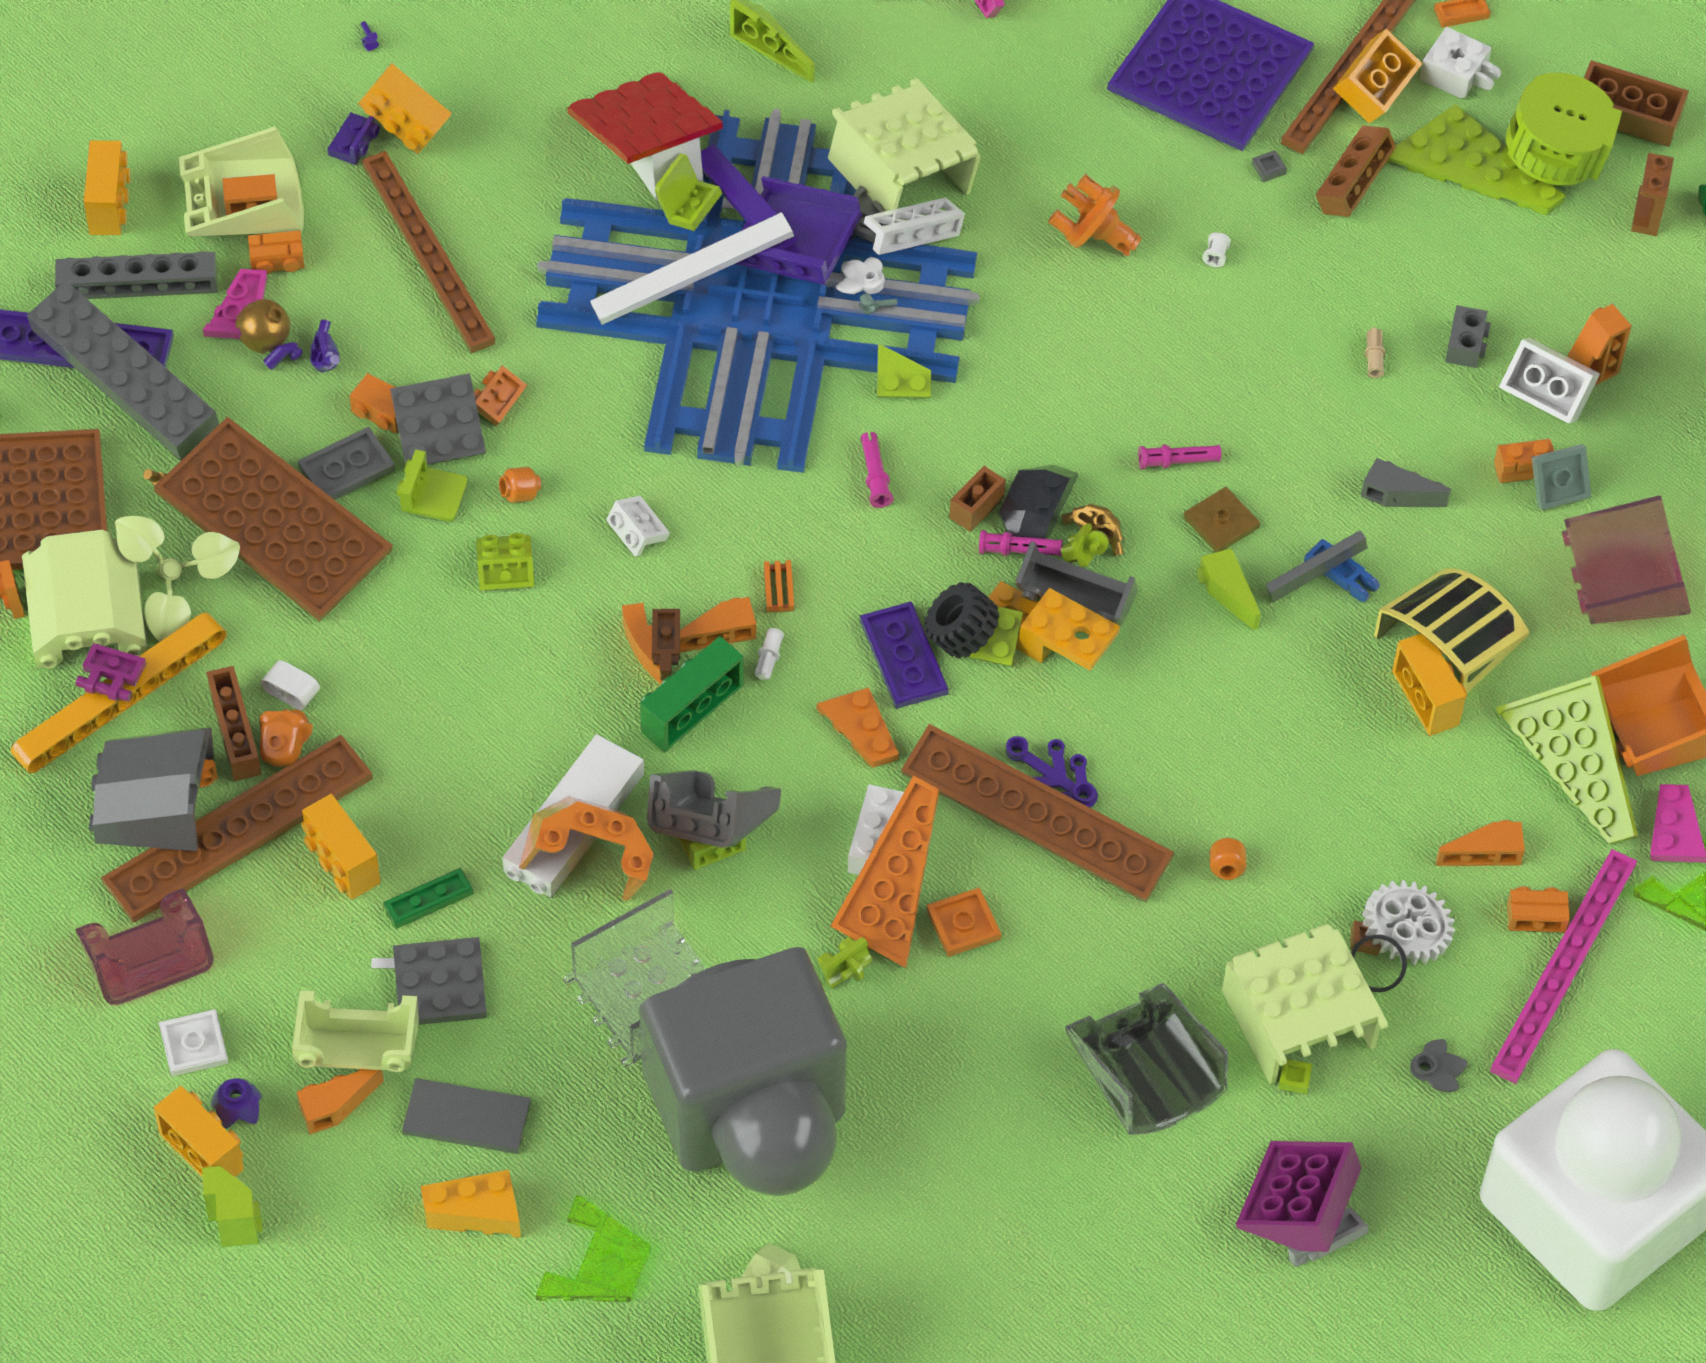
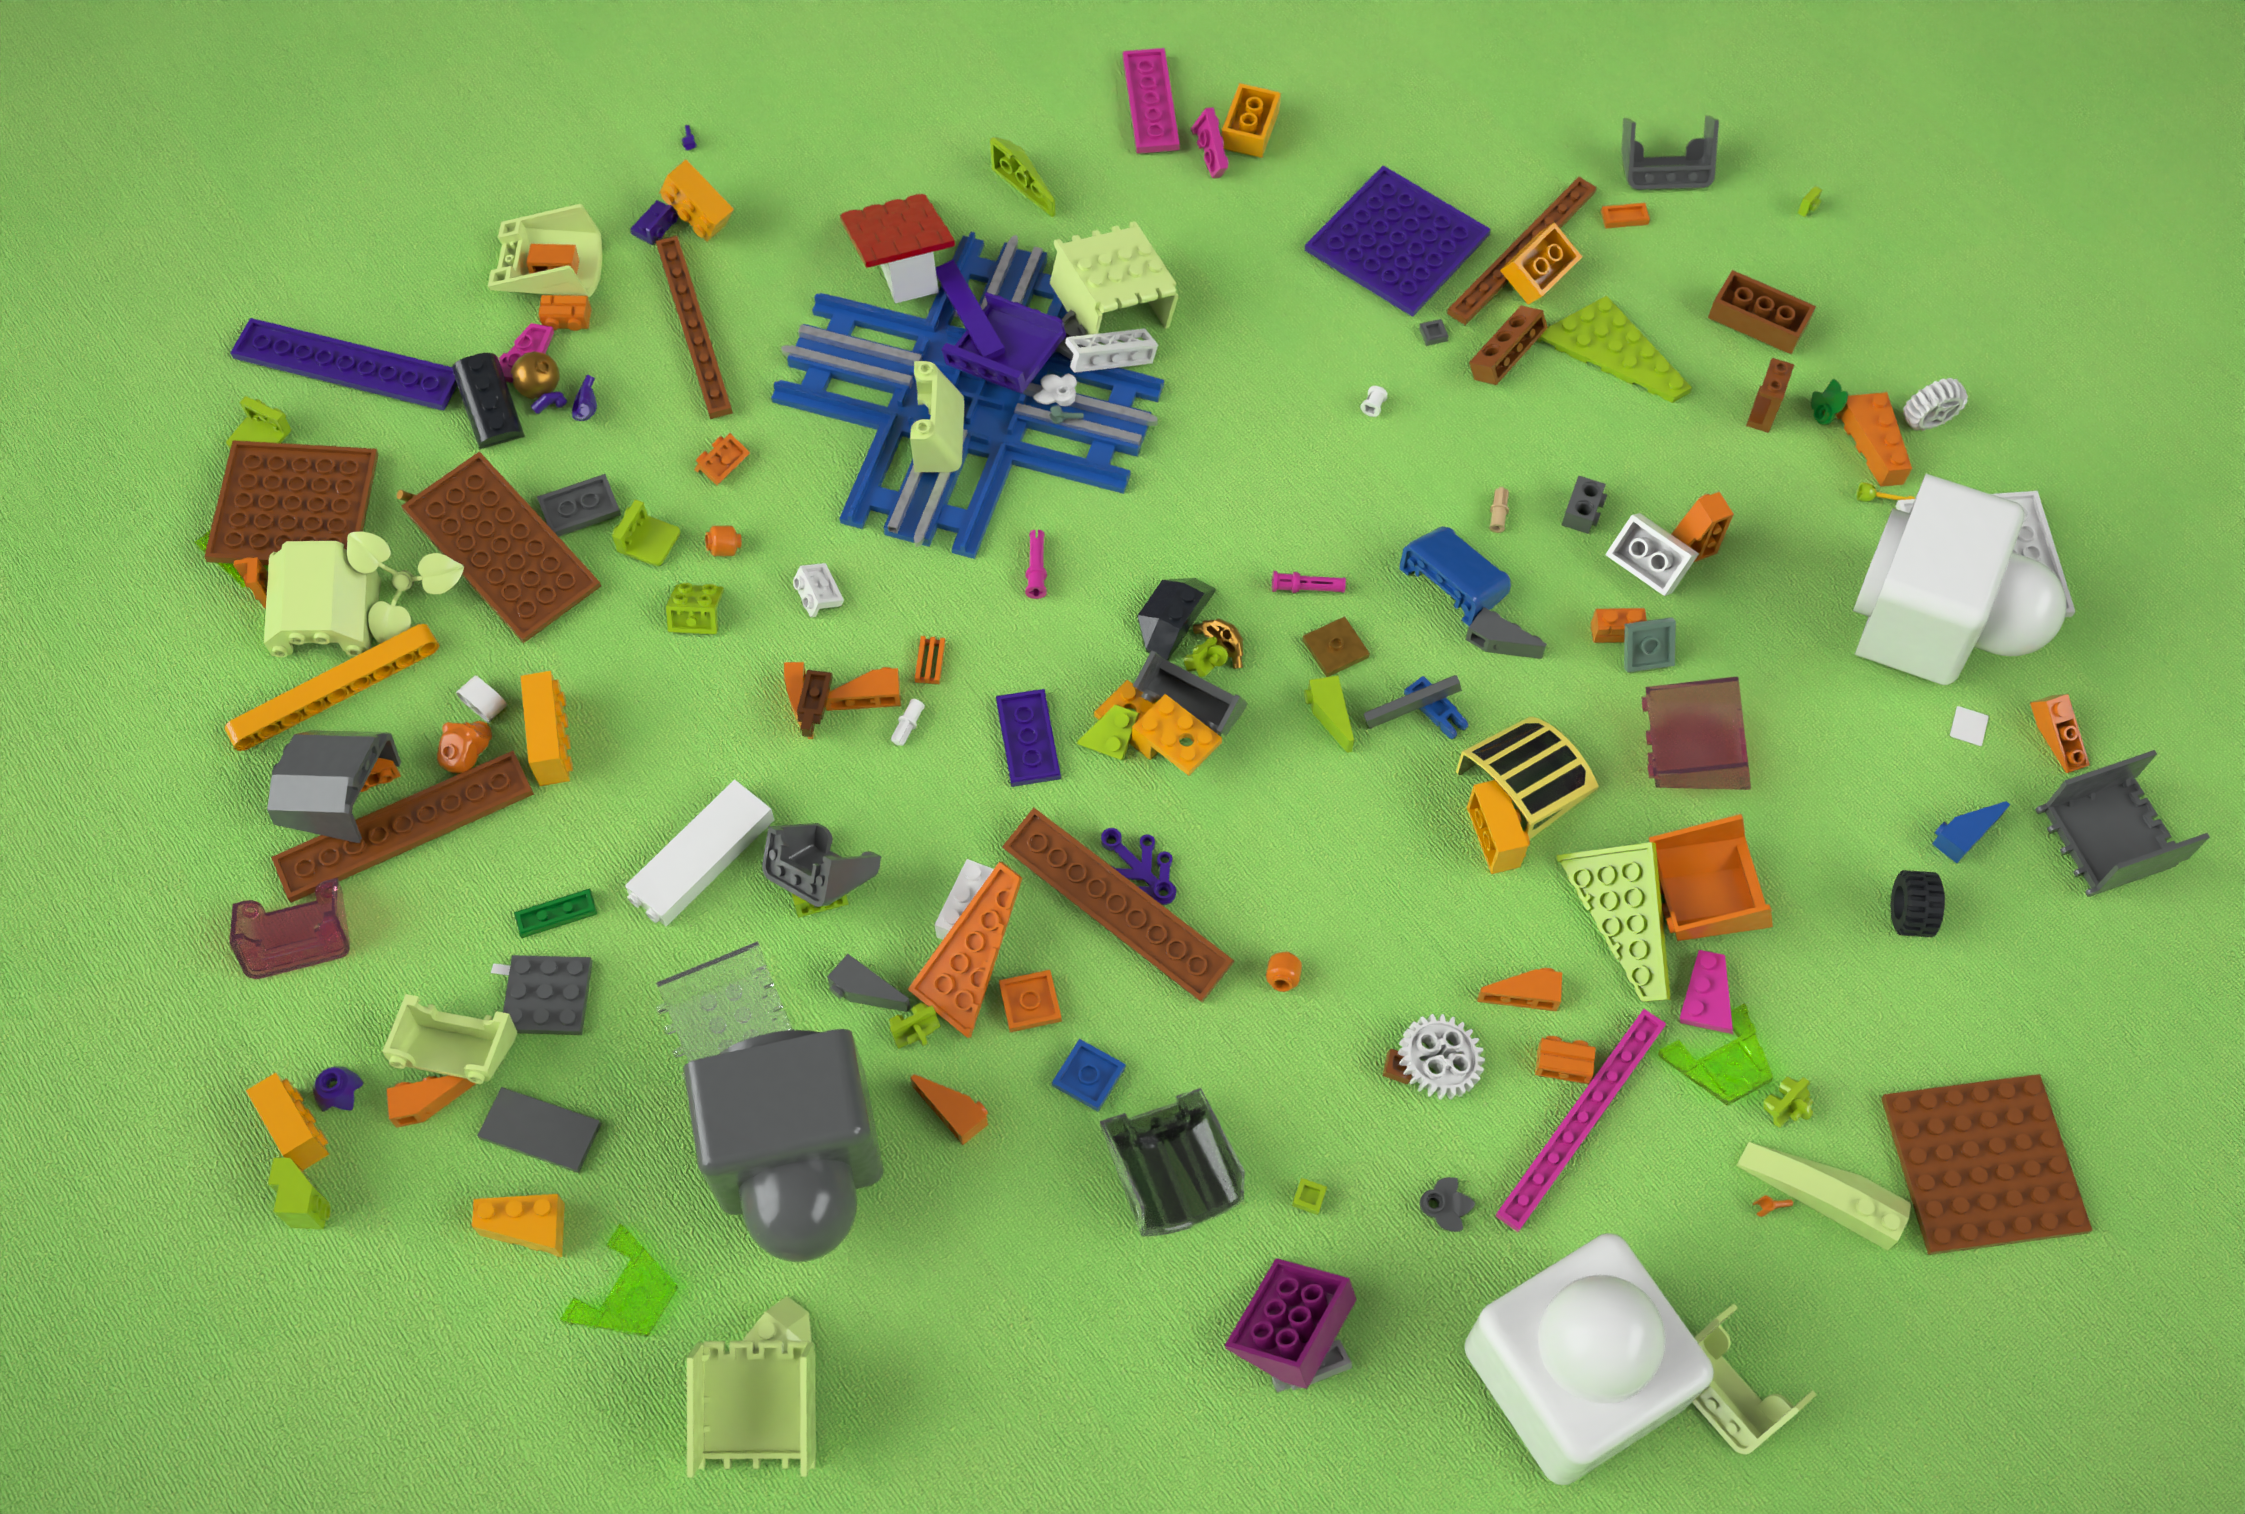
camera: 10 degrees right, 5 degrees up
dark grey brick [27,280,219,461] -> none
dark grey brick [55,251,217,299] -> none
magenta plate [75,643,146,702] -> none
light orange brick [84,140,131,235] -> none
white tile [159,1009,229,1077] -> none
dark orange brick [206,665,261,781] -> none
light orange brick [301,793,380,900] -> none
orange brick [349,373,398,434] -> none
dark grey plate [390,373,486,465] -> none
orange windscreen [519,796,654,901] -> none
white tile [590,213,794,325] -> none
green brick [640,636,744,753] -> none
lime bracket [655,153,722,231] -> none
orange wing [817,687,899,768] -> none
lime wing [877,345,931,398] -> none
black tyre [924,582,999,658] -> none
dark orange brick [949,465,1006,532] -> none
dark pink pin [979,530,1063,557] -> none
orange piece [1048,174,1142,256] -> none
yellowish green windscreen [1222,924,1388,1086] -> none
black piece [1351,934,1407,992] -> none
white hinge [1419,27,1502,98] -> none
lime piece [1506,72,1622,185] -> none
none -> black container [452,352,525,449]
none -> light orange brick [520,671,573,786]
none -> dark grey slope [827,954,911,1012]
none -> yellowish green windscreen [910,361,964,472]
none -> orange slope [910,1074,988,1145]
none -> blue plate [1052,1039,1126,1112]
none -> blue windscreen [1399,526,1511,626]

